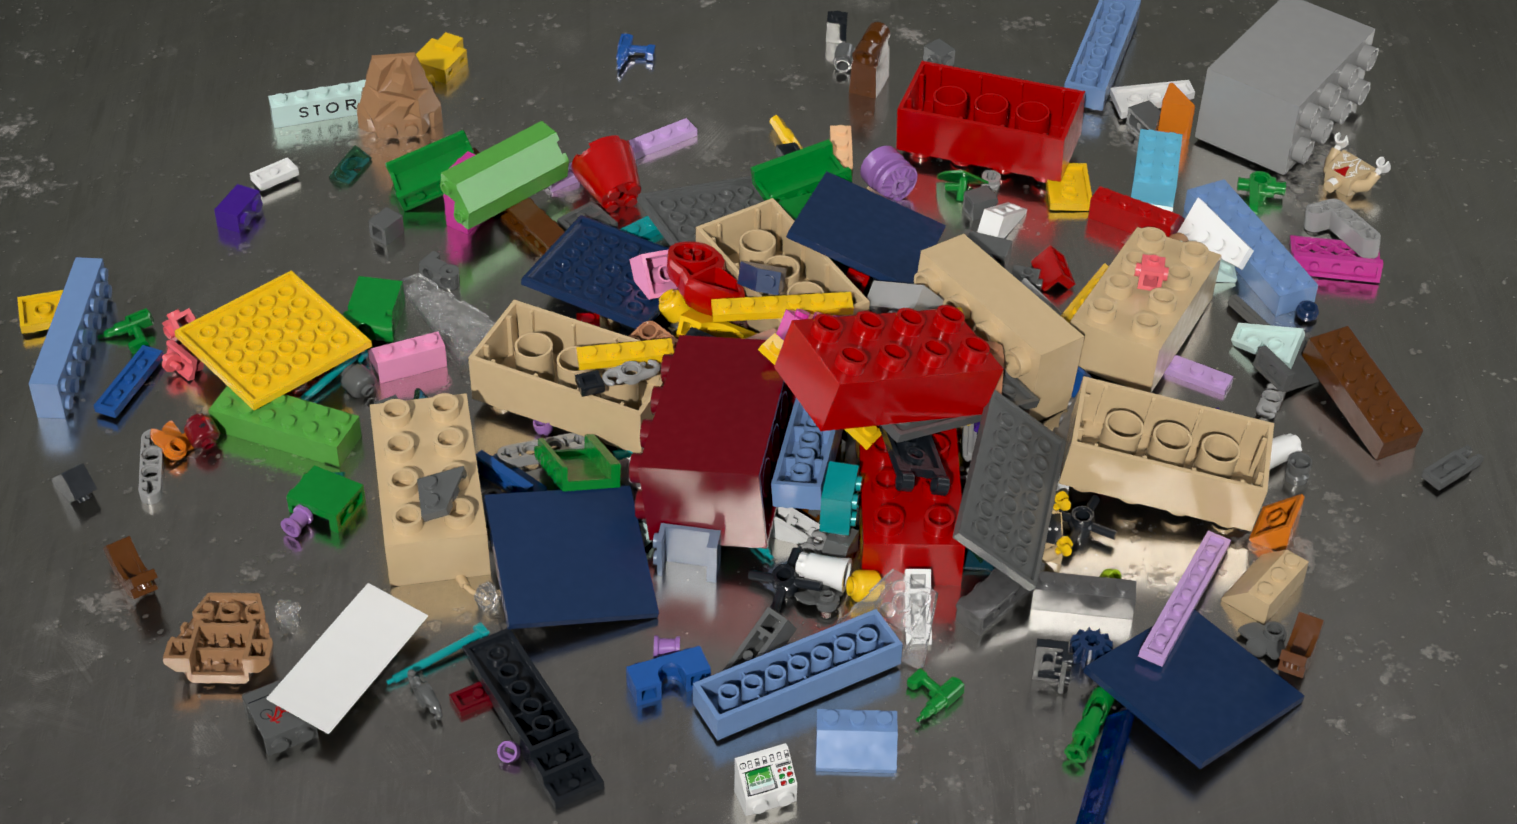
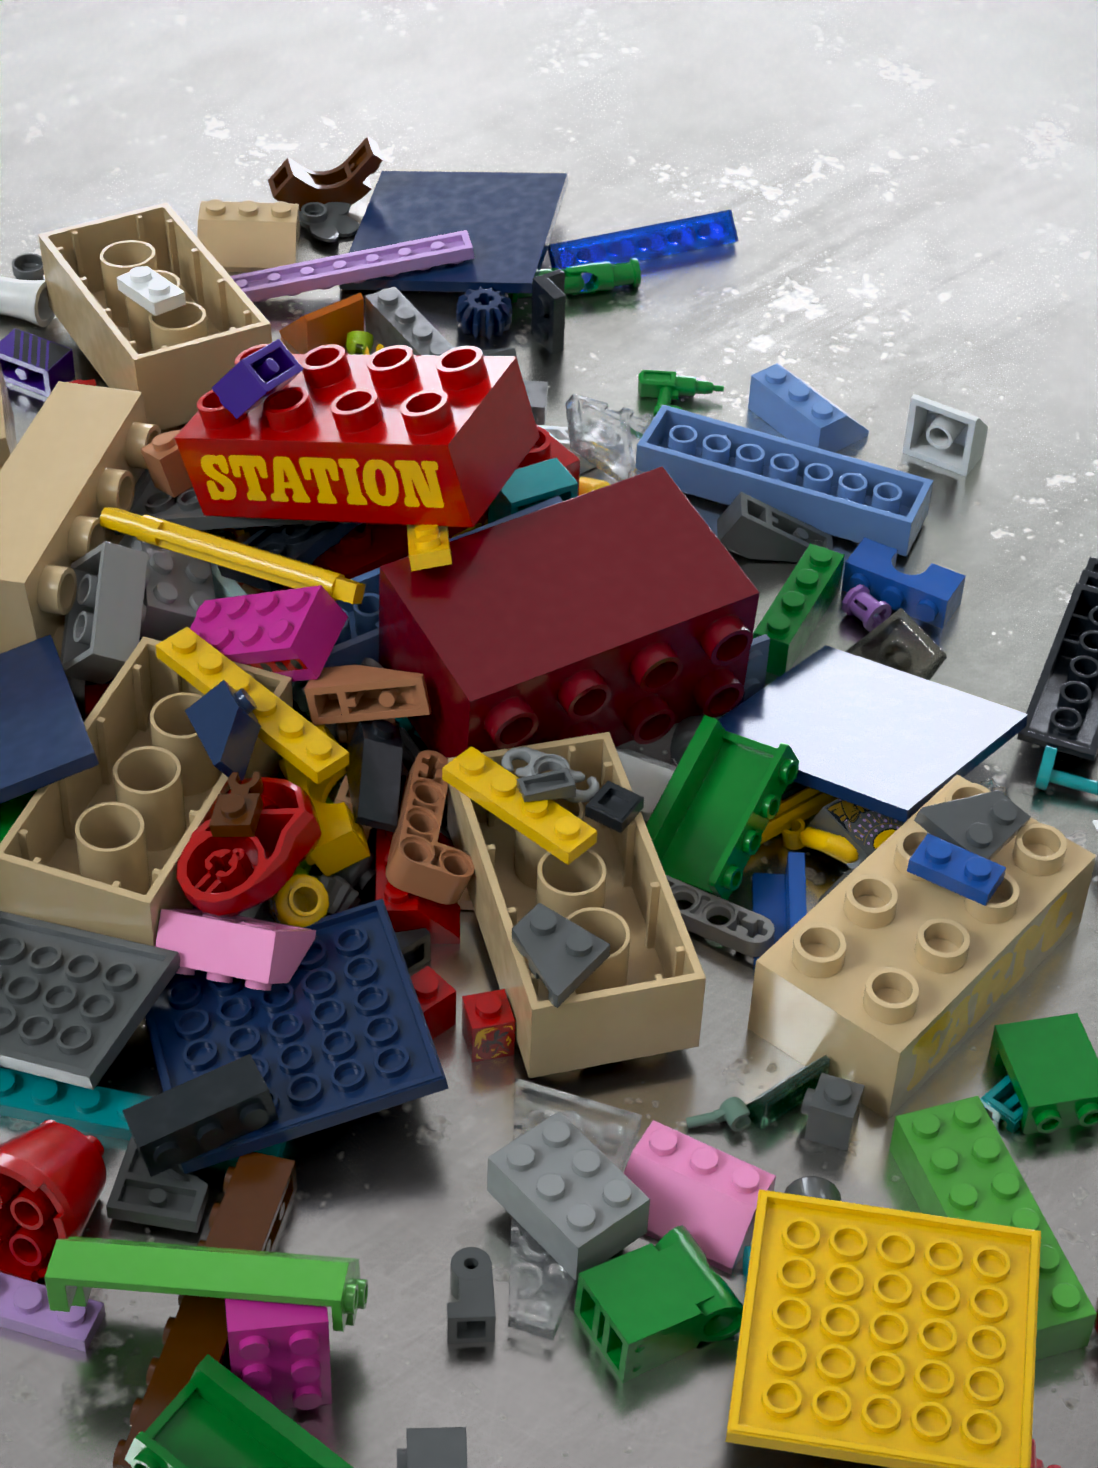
camera: 130 degrees left, 0 degrees up
none -> white plate [116,266,186,316]
none -> black brick [122,1054,279,1177]
none -> reddish brown plate [209,772,264,837]
none -> dark purple brick [212,338,304,419]
none -> orange slope [279,293,364,354]
none -> light grey brick [487,1111,650,1281]
none -> dark grey wing [512,903,610,1008]
none -> dark grey piece [517,768,576,802]
none -> sand green hand [686,1096,751,1132]
none -> green brick [753,543,845,676]
none -> clear smoke slope [845,608,947,681]
none -> blue plate [907,833,1006,906]

